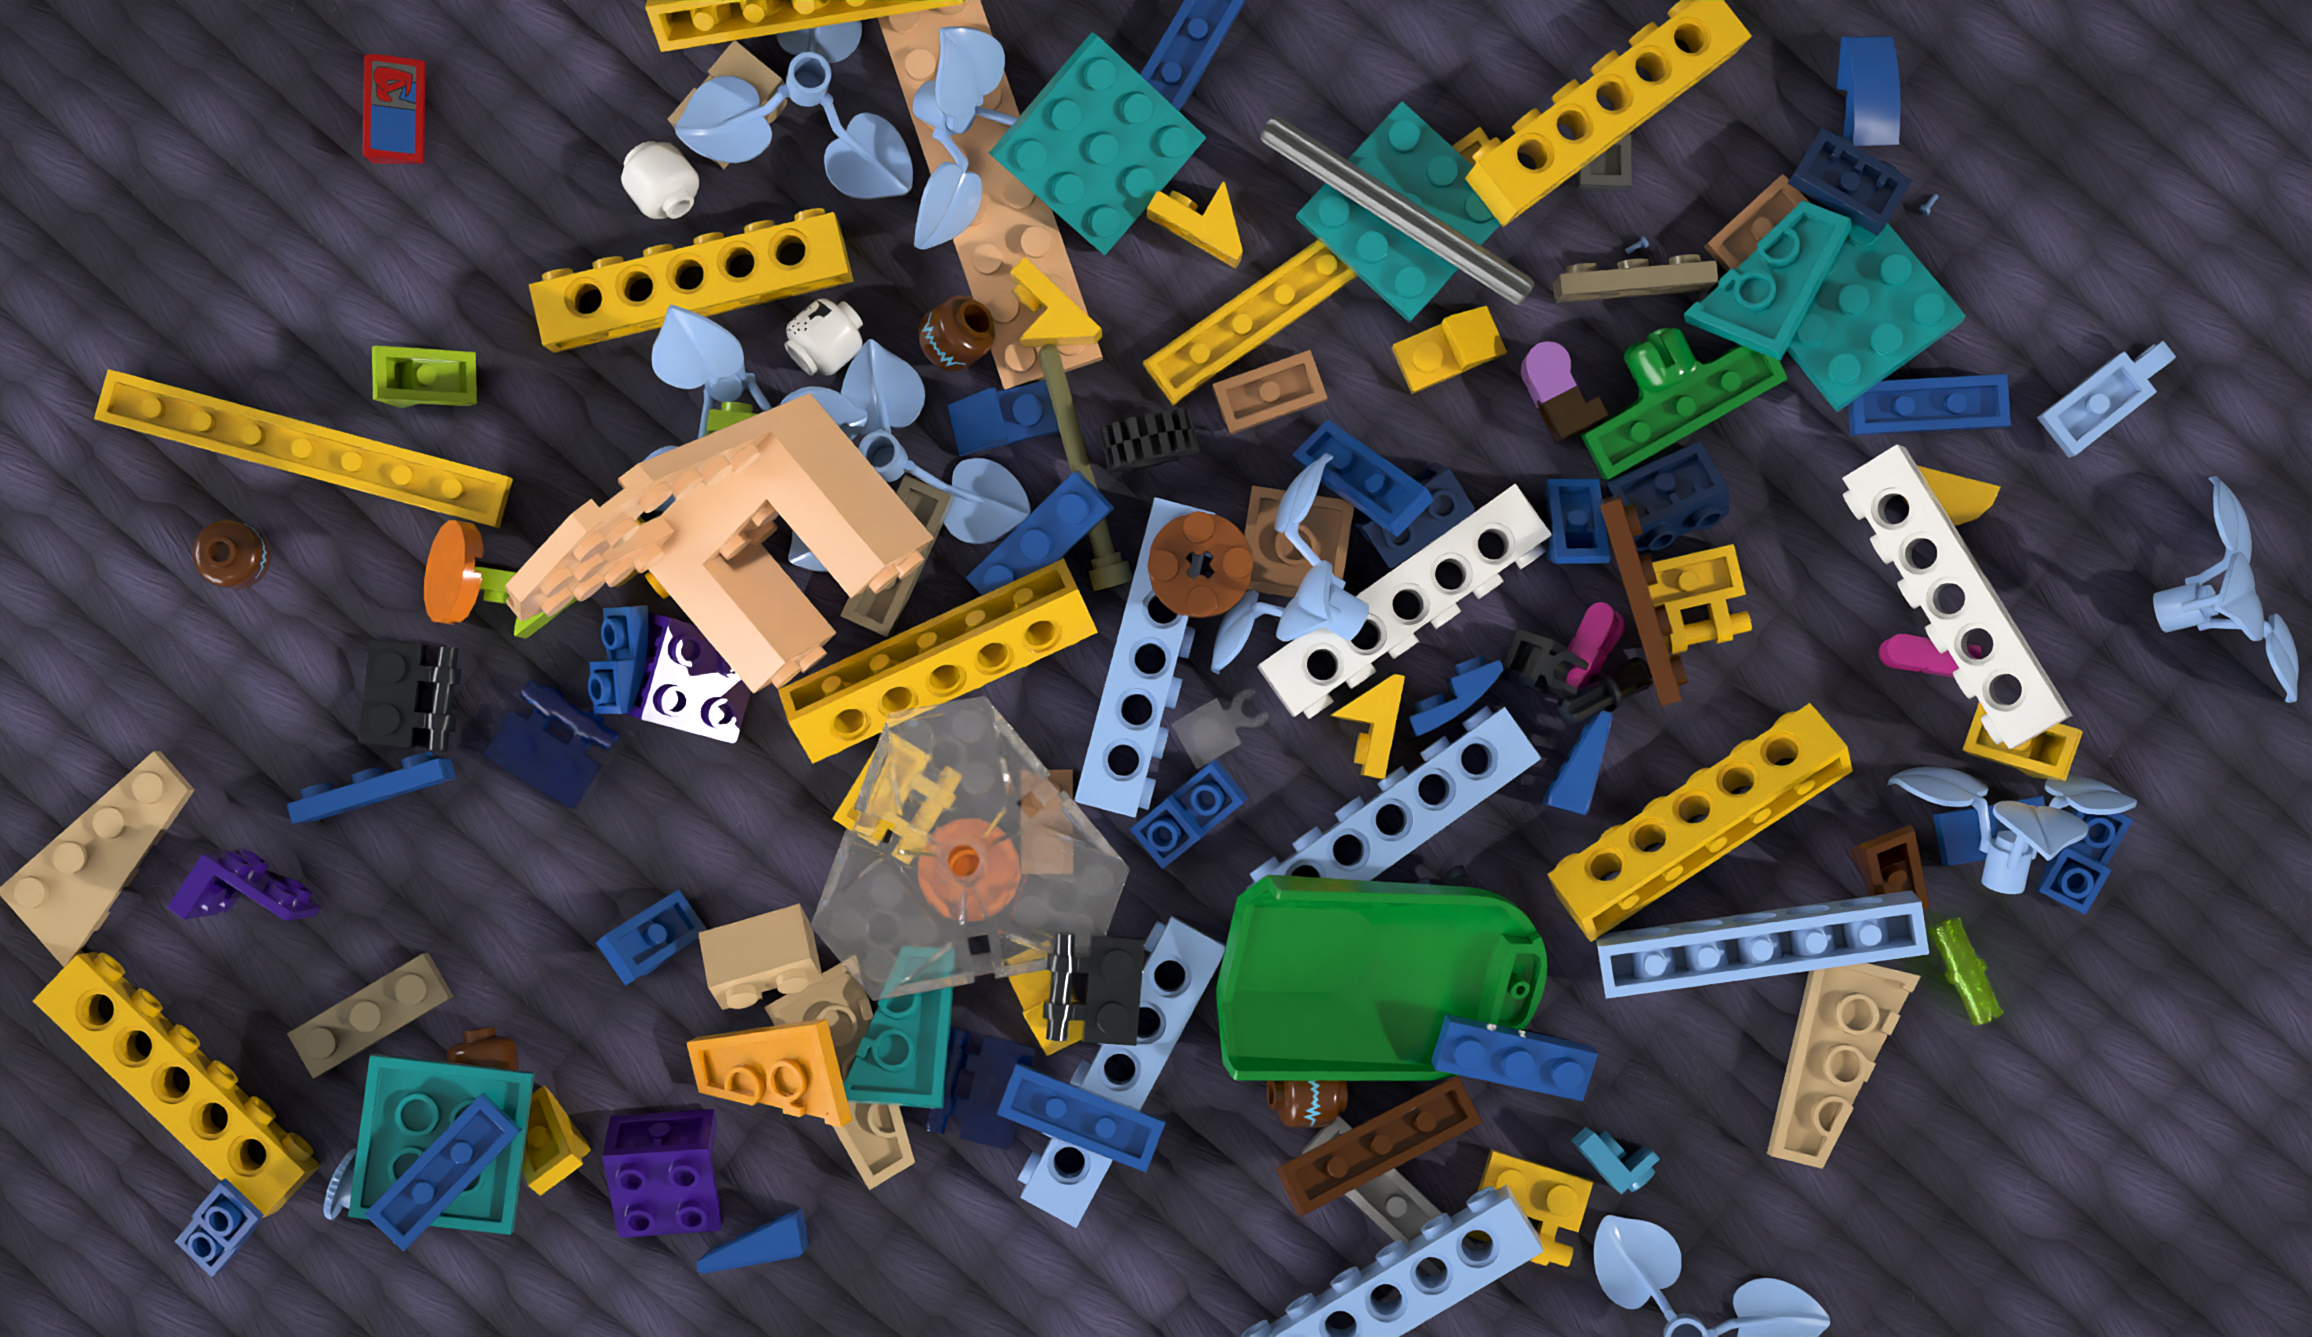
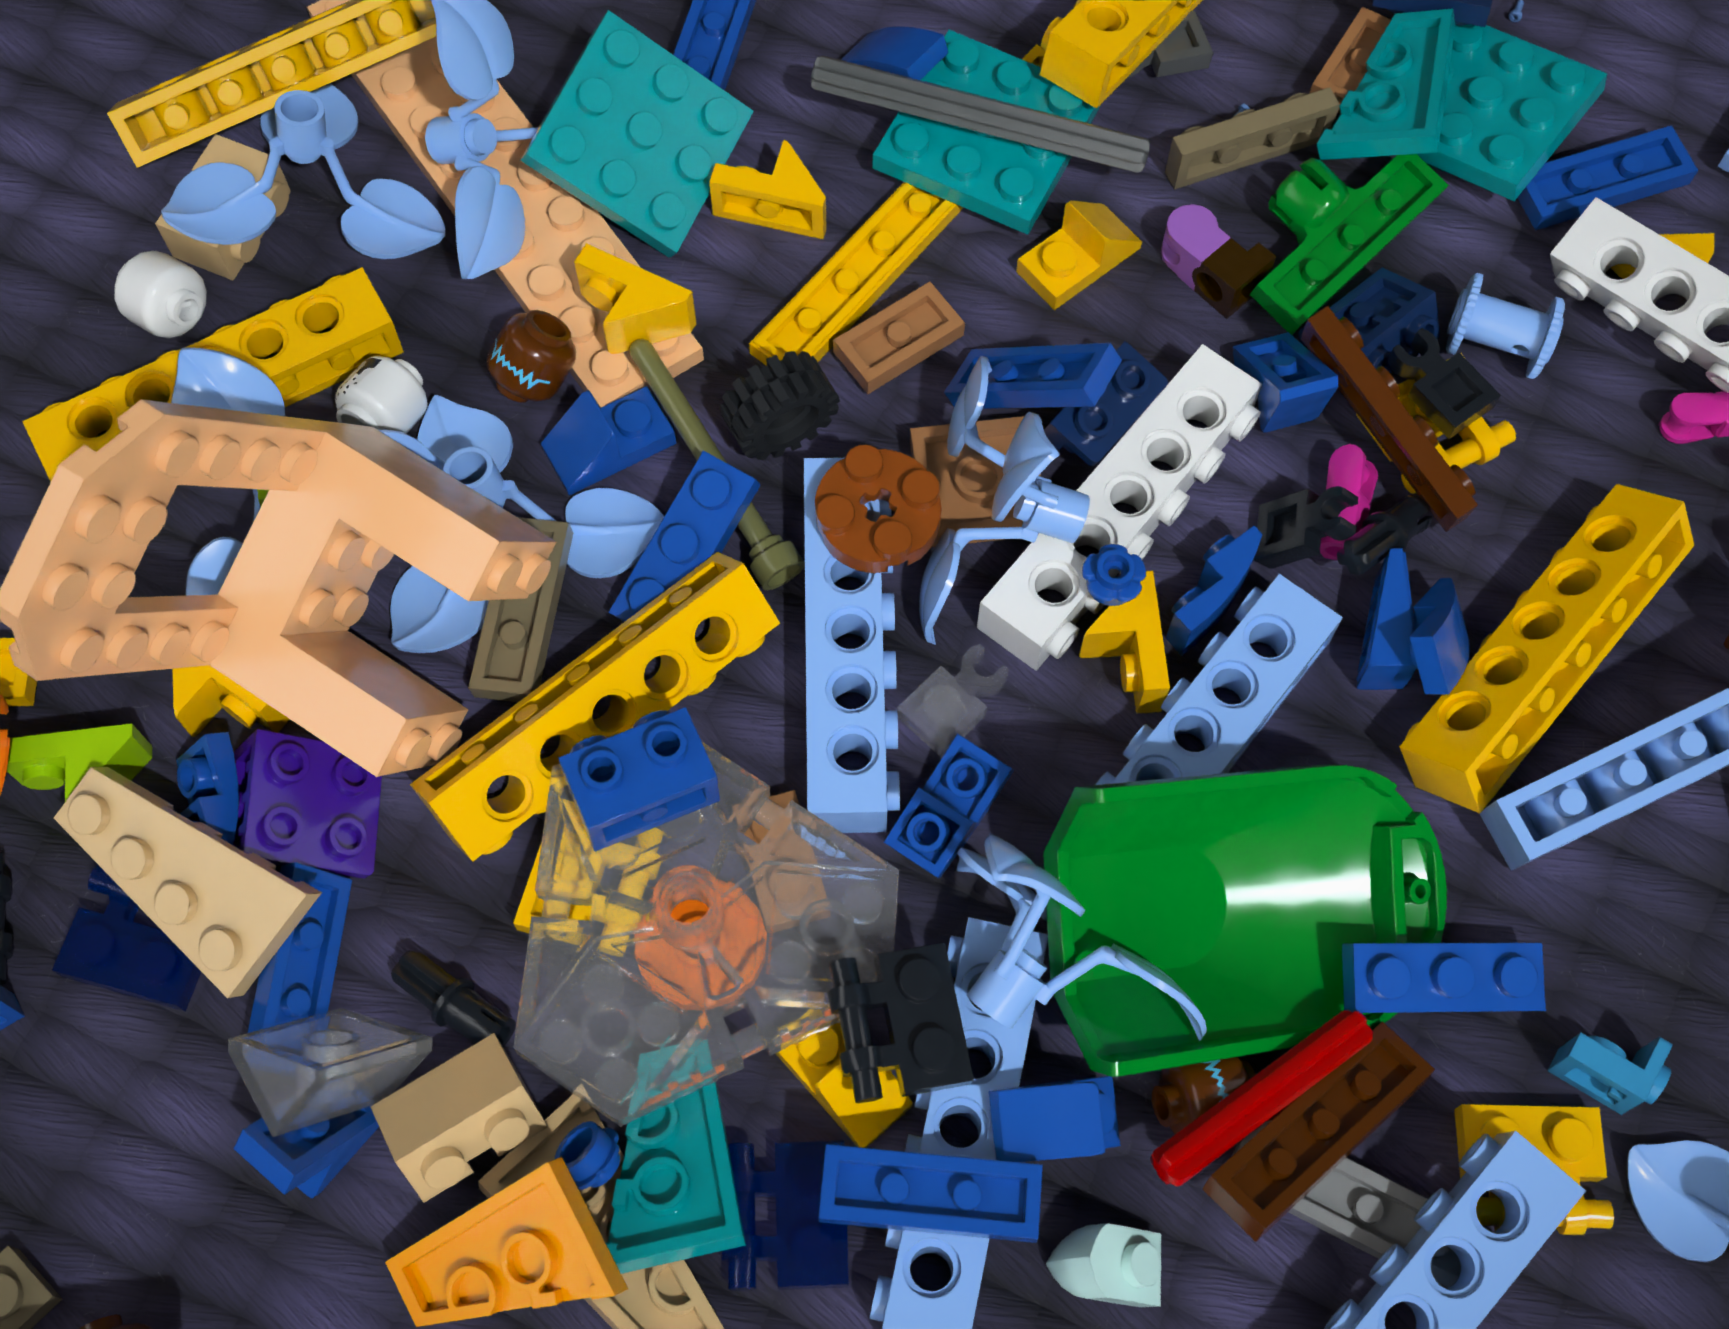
camera: 15 degrees left, 20 degrees down
none -> tan wing [54,767,322,999]
none -> clear slope [228,1008,432,1137]
none -> blue plate [241,862,353,1079]
none -> black axle [391,951,516,1047]
none -> blue plate [555,1121,620,1190]
none -> blue brick [558,707,720,852]
none -> blue slope [841,26,948,80]
none -> light blue plant [957,833,1207,1041]
none -> blue slope [988,1076,1121,1162]
none -> light aqua plate [1046,1223,1161,1307]
none -> blue plate [1082,544,1146,606]
none -> red axle [1150,1010,1373,1187]
none -> black plate [1387,328,1501,439]
none -> blue slope [1409,578,1470,694]
none -> light blue hose [1446,273,1565,379]

